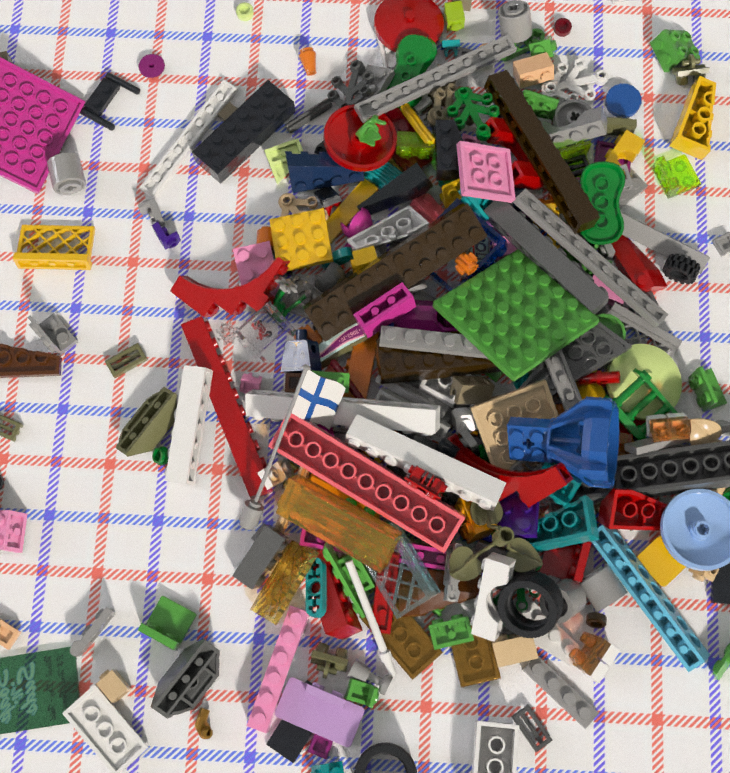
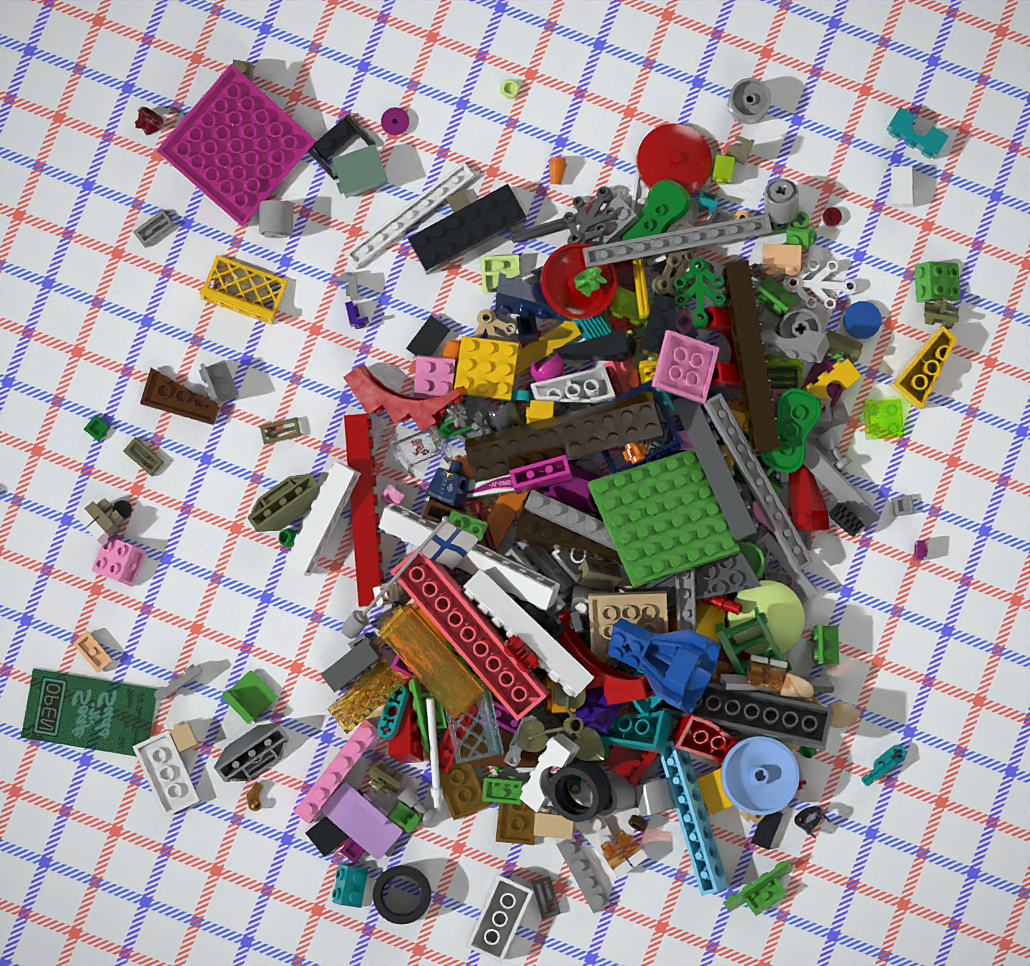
camera: 15 degrees right, 10 degrees up
none -> sand green brick [330,144,388,198]
none -> black piece [406,315,451,357]
none -> light grey piece [816,429,852,470]

